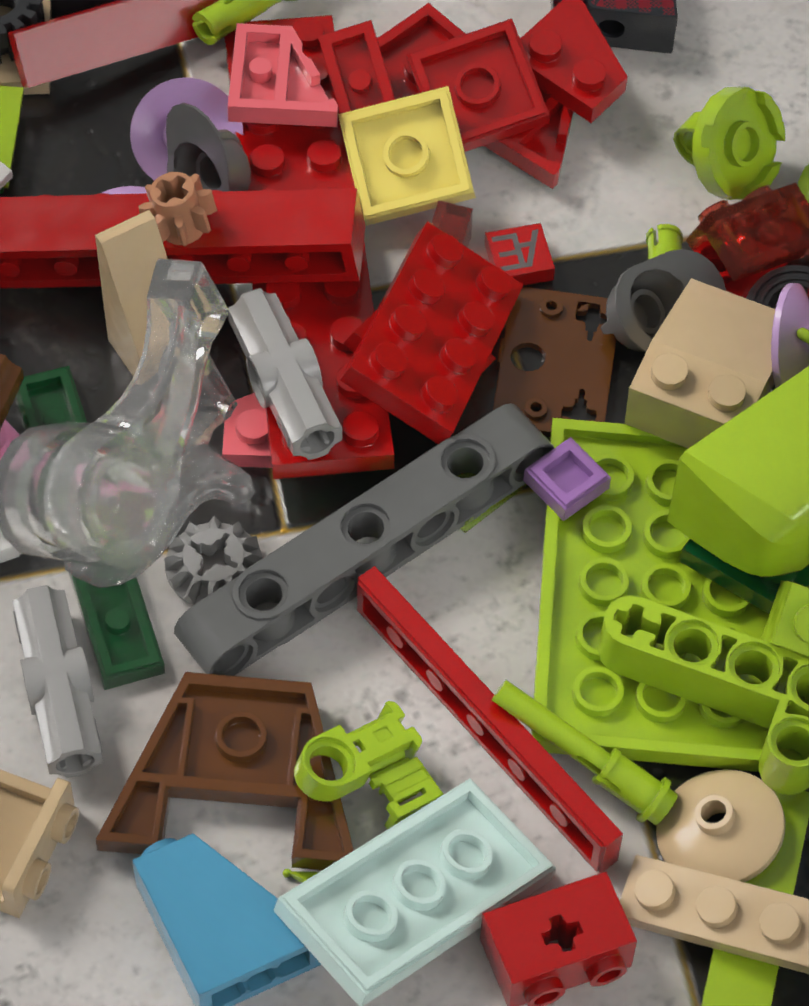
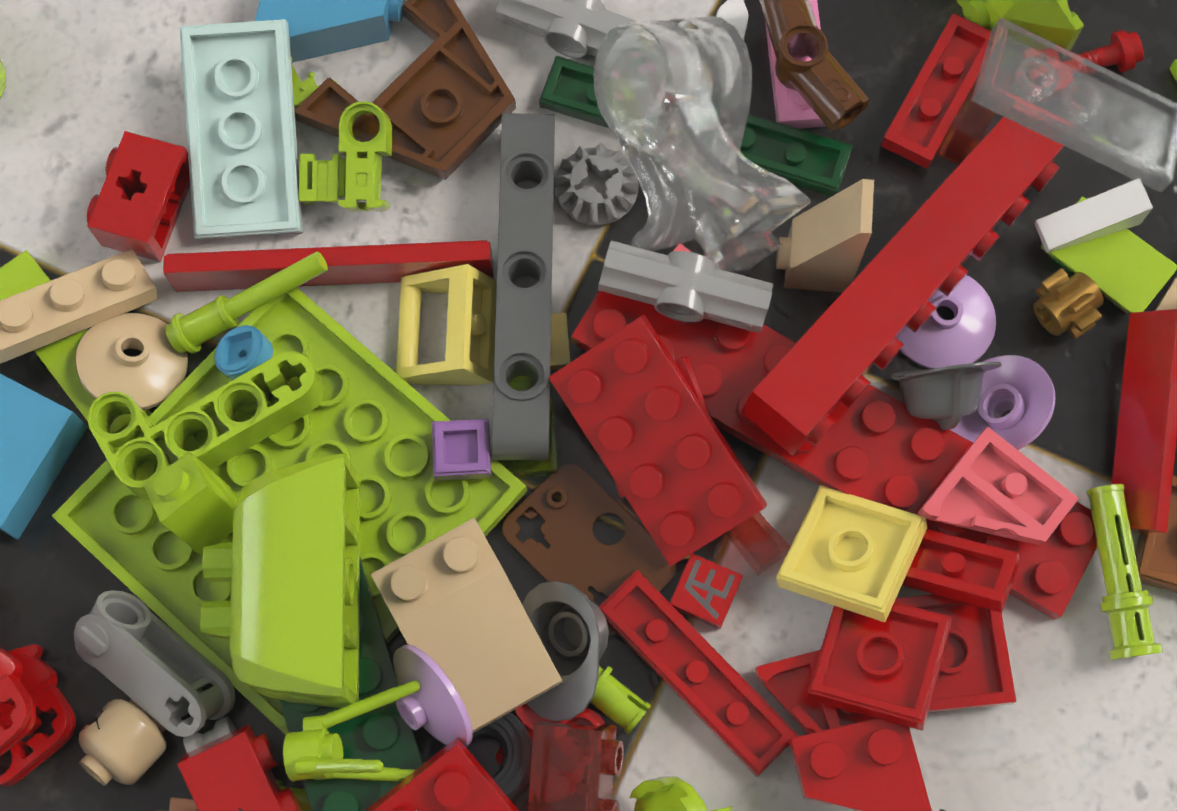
camera: 130 degrees right, 15 degrees up
nougat gear [138,172,217,246] -> none
none -> dark azure tile [214,325,273,381]
none -> light yellow tile [396,264,497,386]
none -> red tile [599,570,799,777]
none -> pearl gold gear [1033,268,1103,339]

